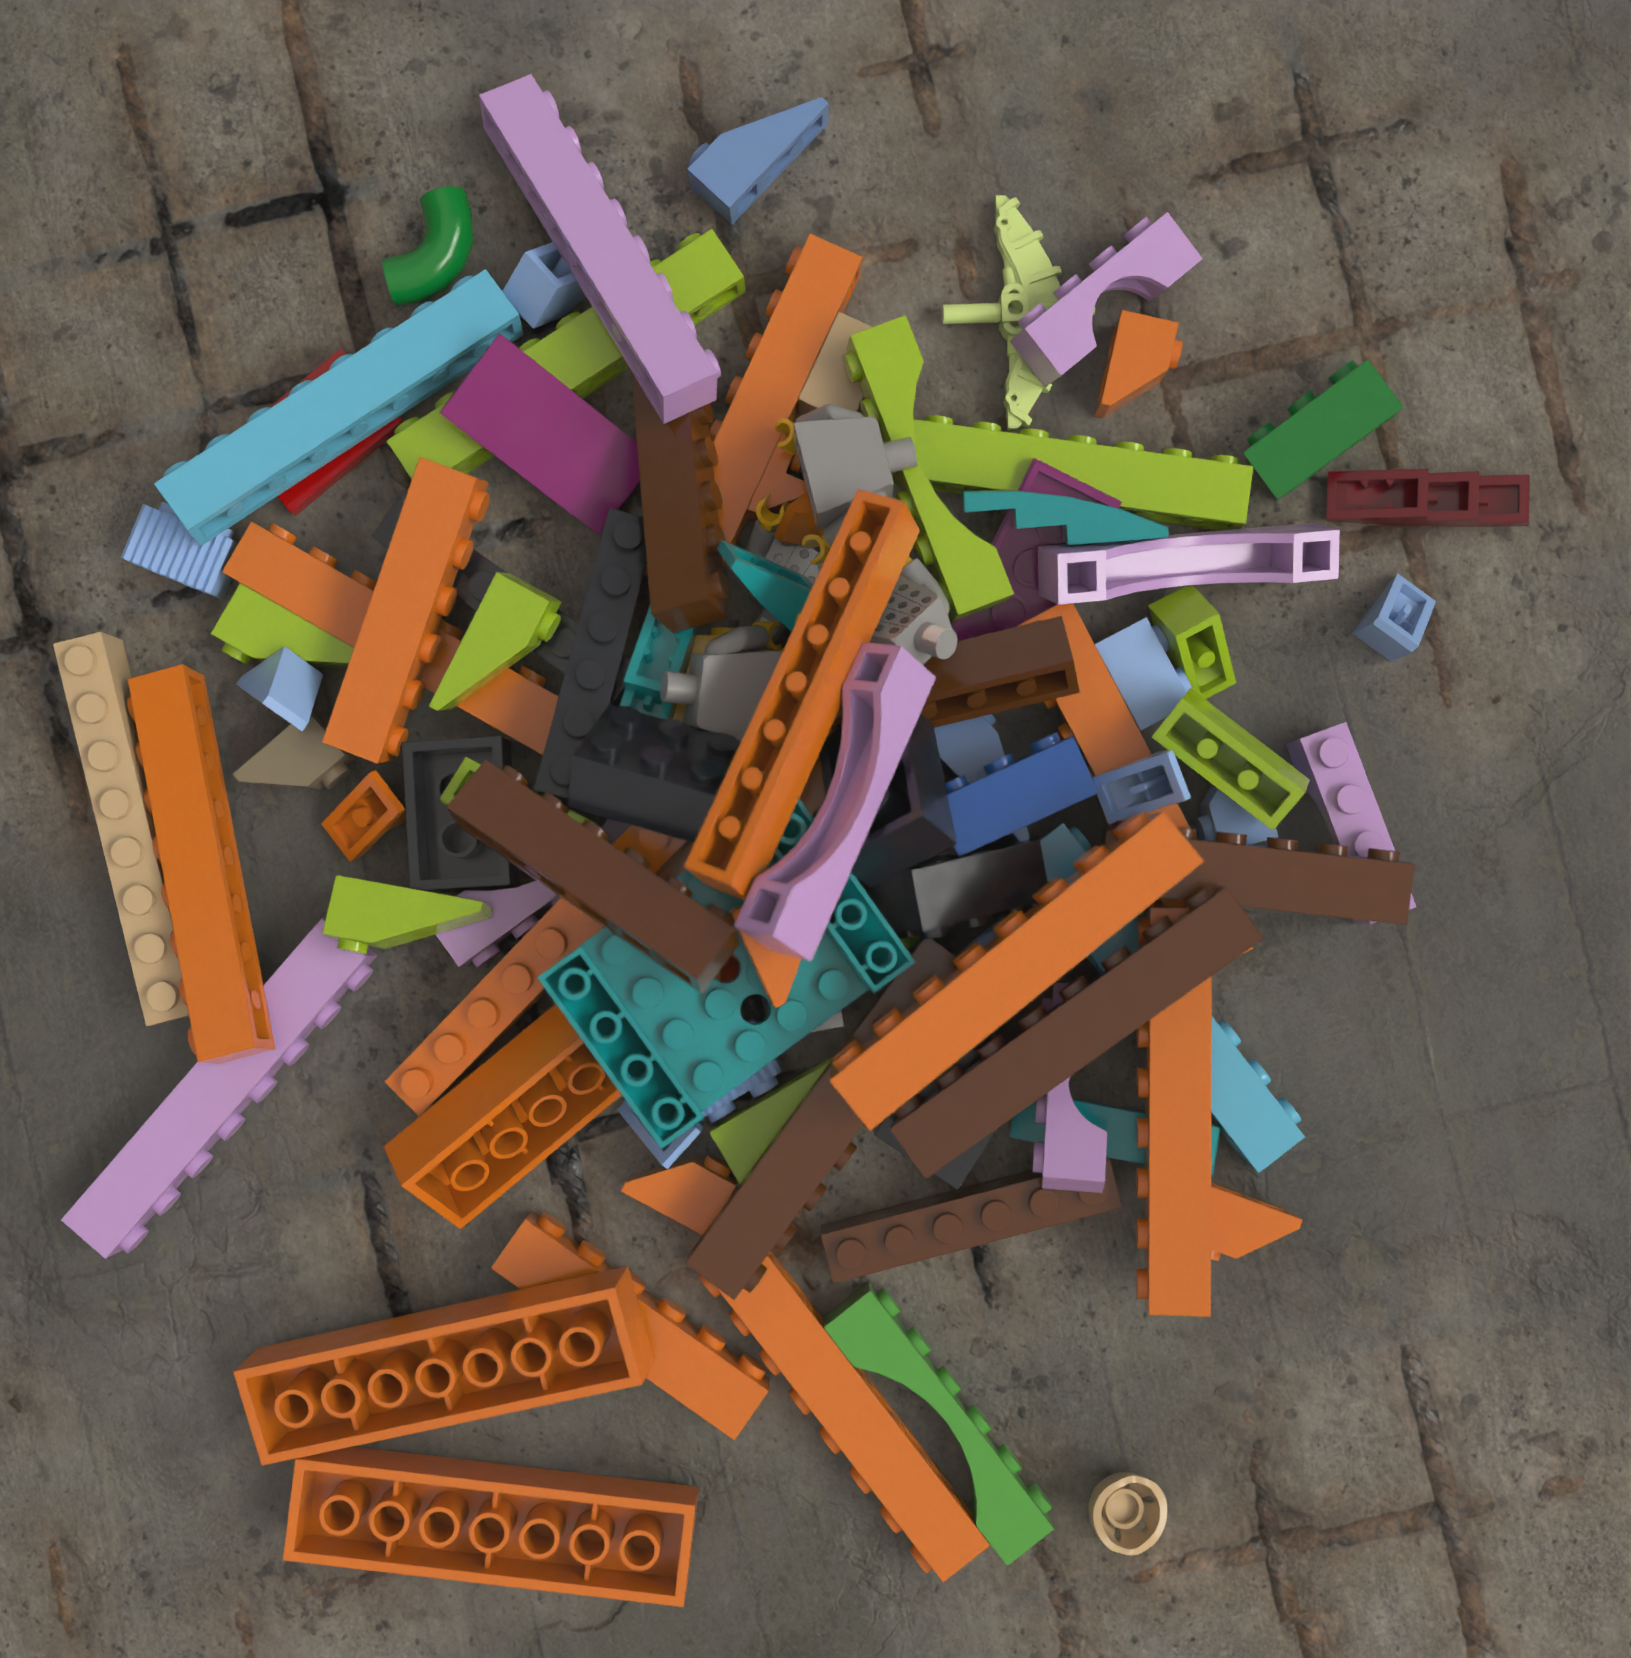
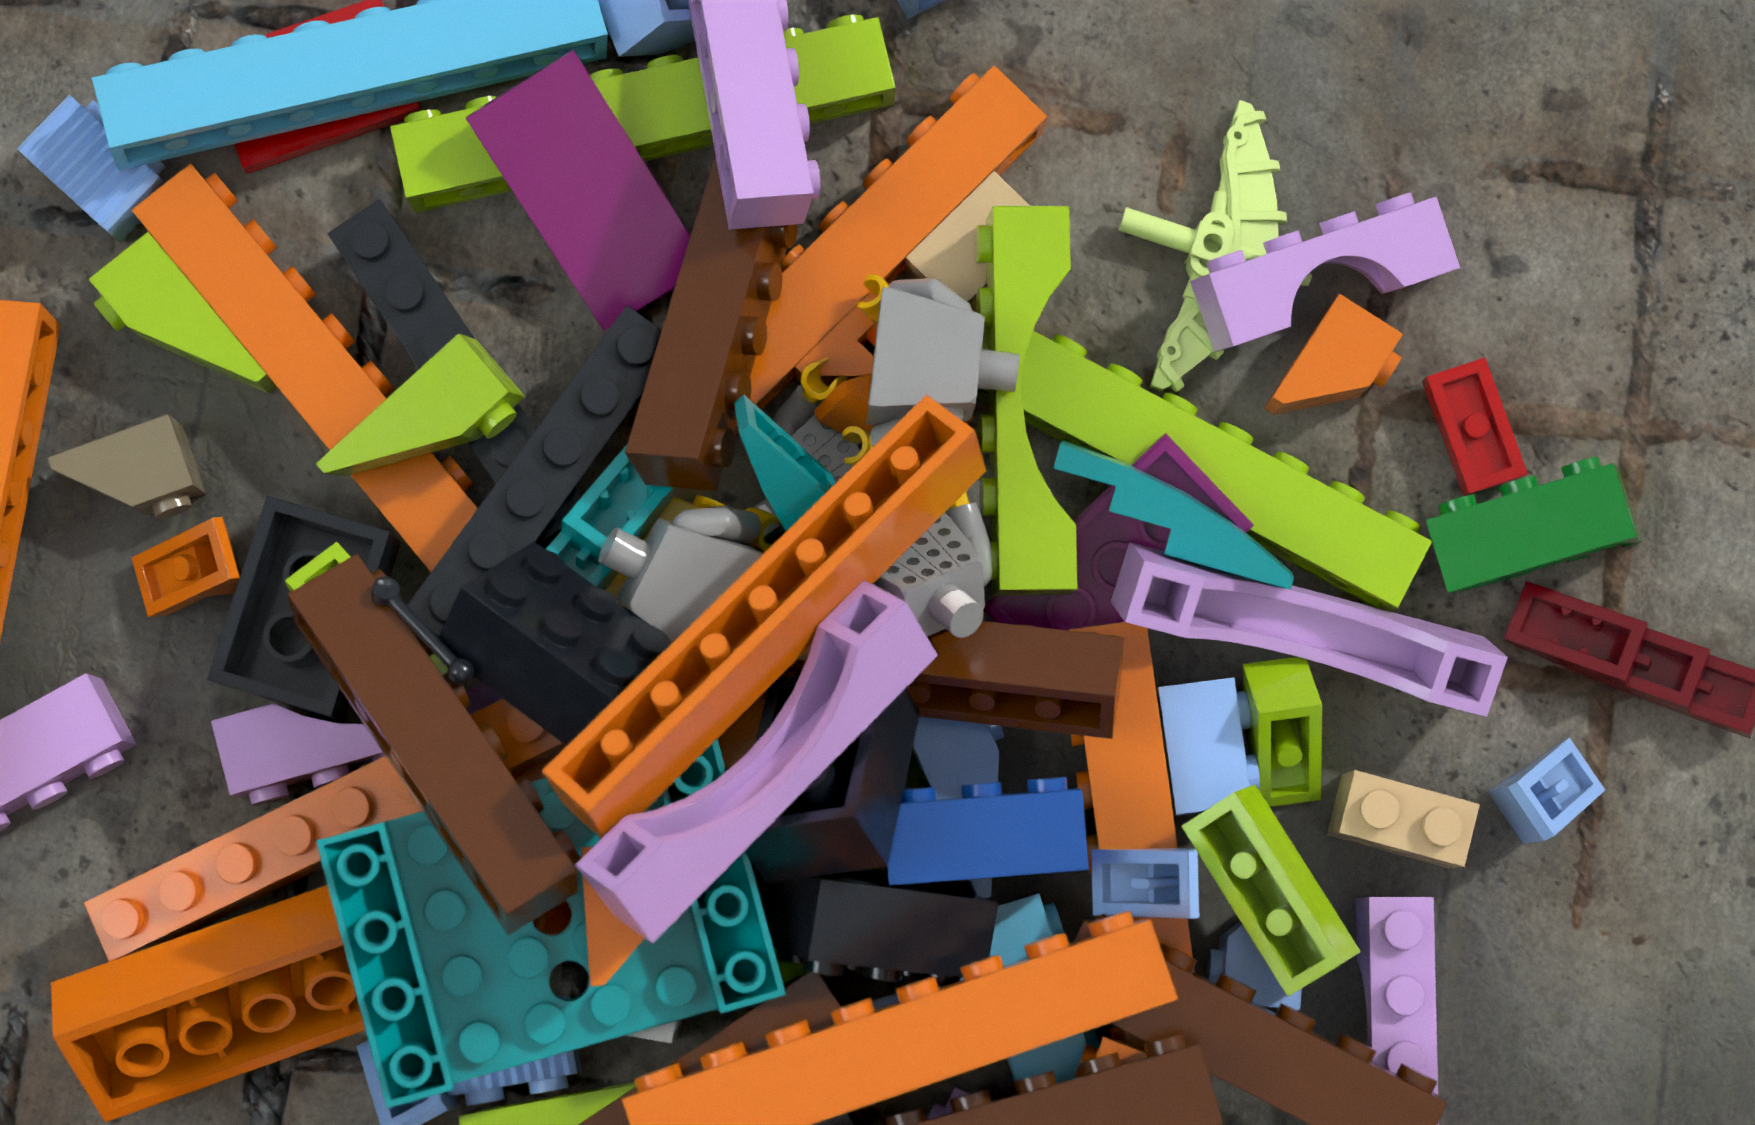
camera: 15 degrees right, 5 degrees down
light blue slope [236,646,323,731] -> none
orange brick [322,457,490,764] -> none
lime slope [322,875,493,955] -> none
none -> black hinge [371,577,474,685]
none -> tan brick [1327,770,1480,869]
none -> red plate [1422,357,1528,496]

